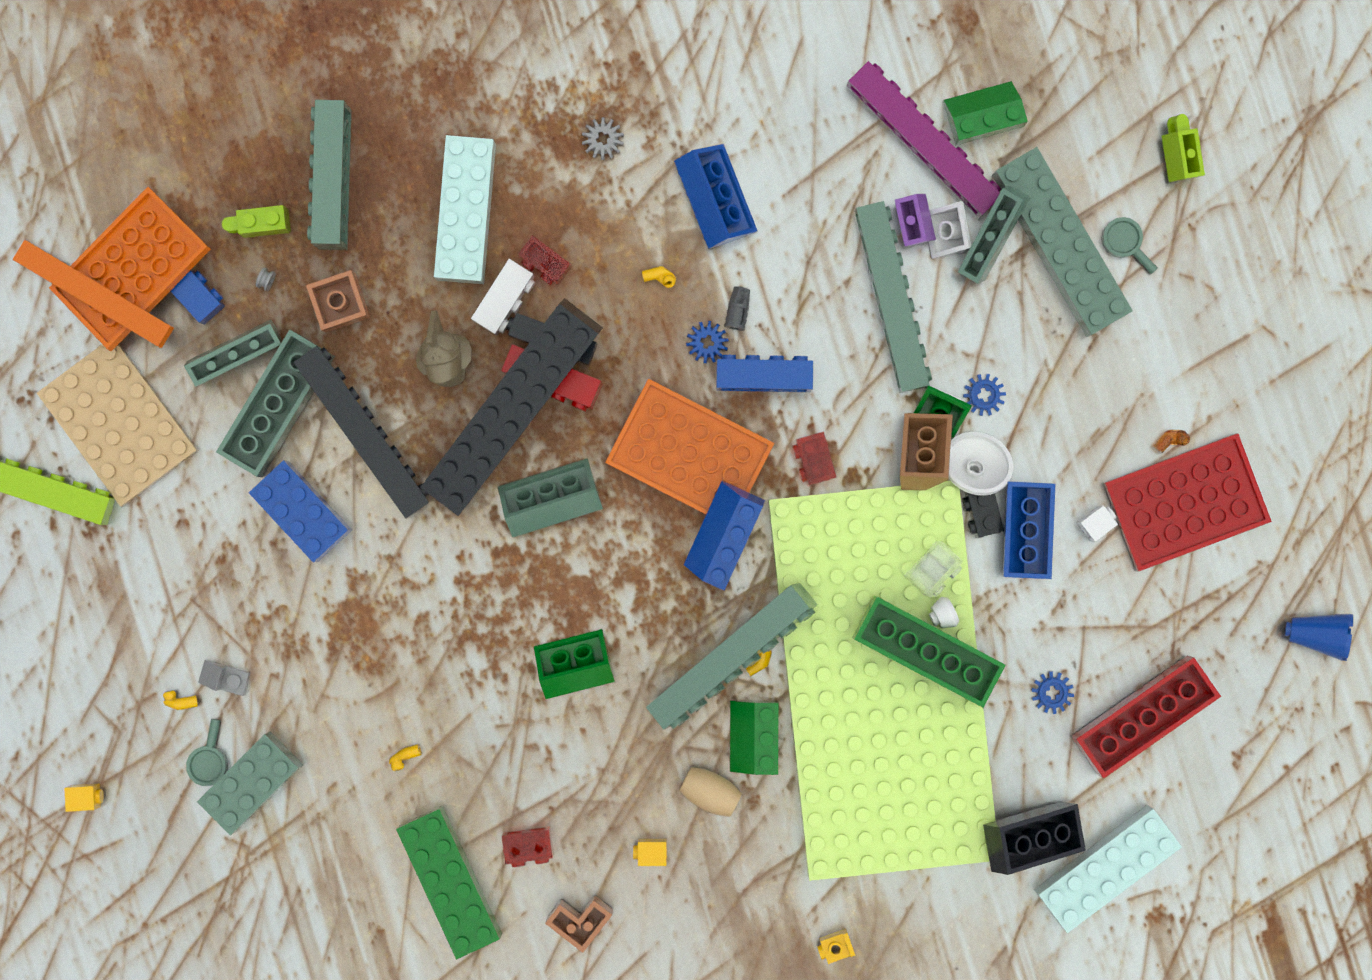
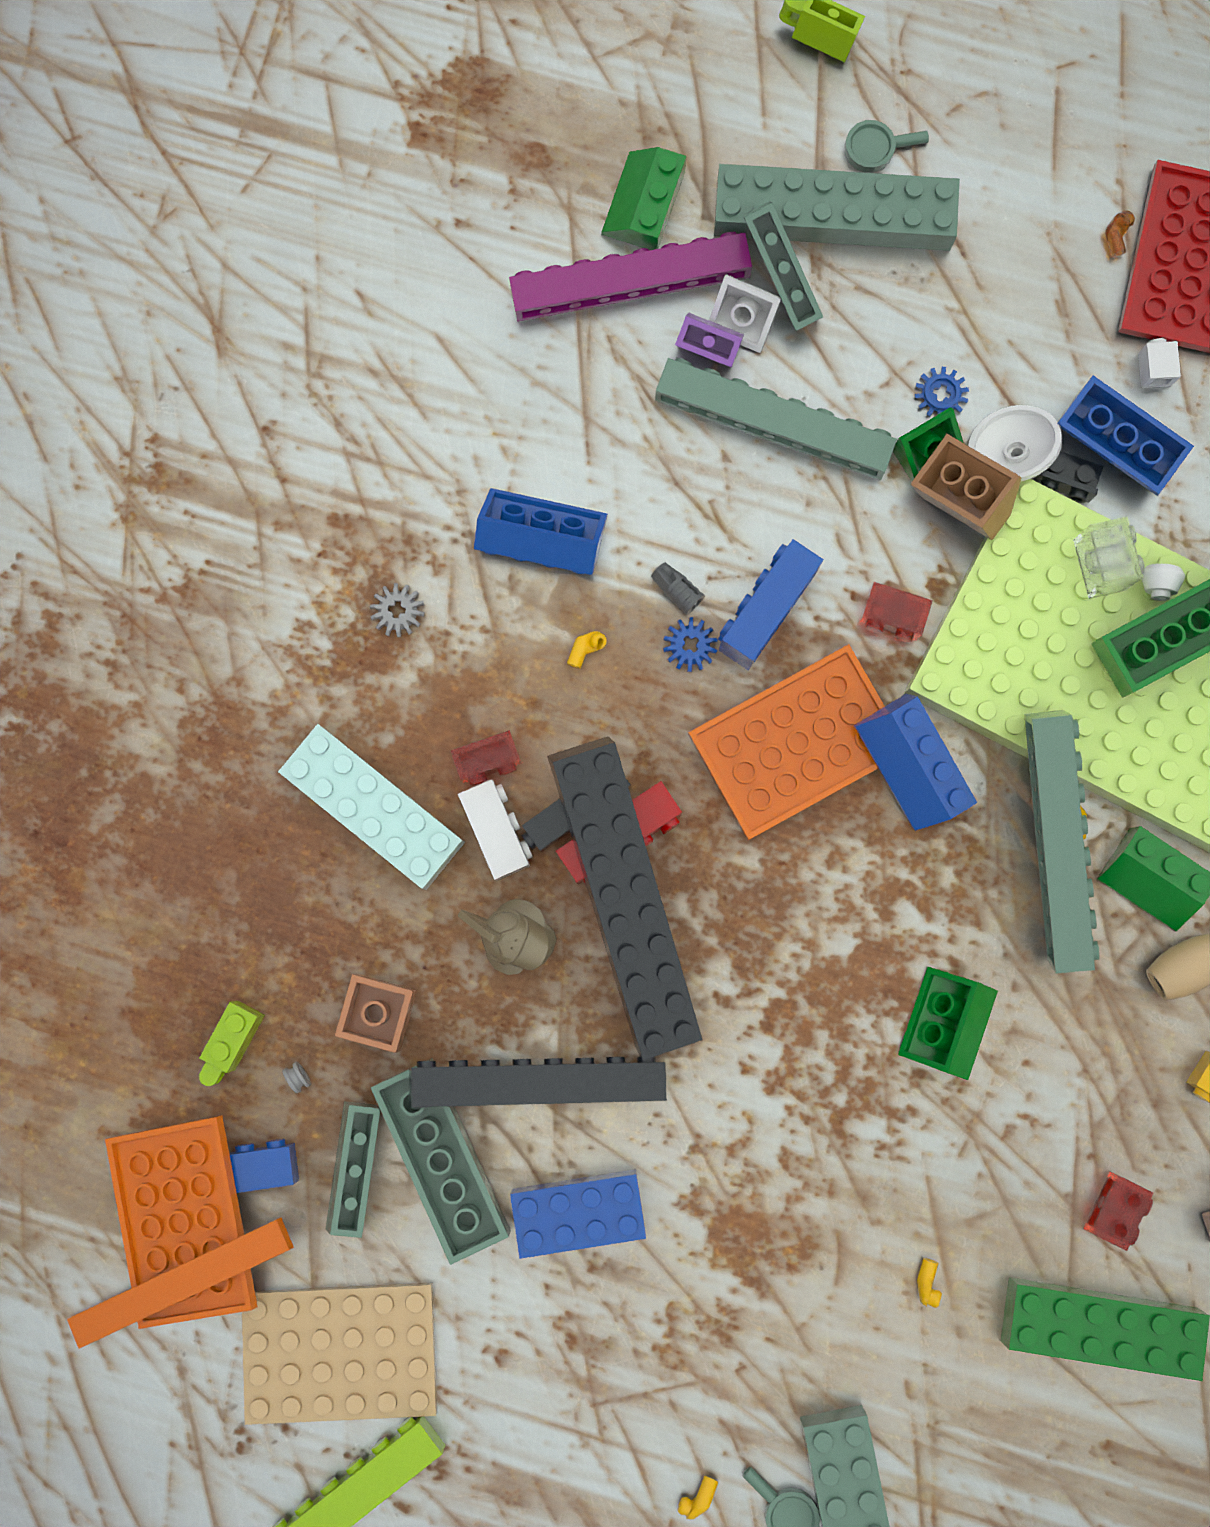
camera: 55 degrees left, 5 degrees down
light grey slope [198,660,251,696] -> none
sand green brick [307,100,352,250] -> none
sand green slope [498,458,603,538] -> none

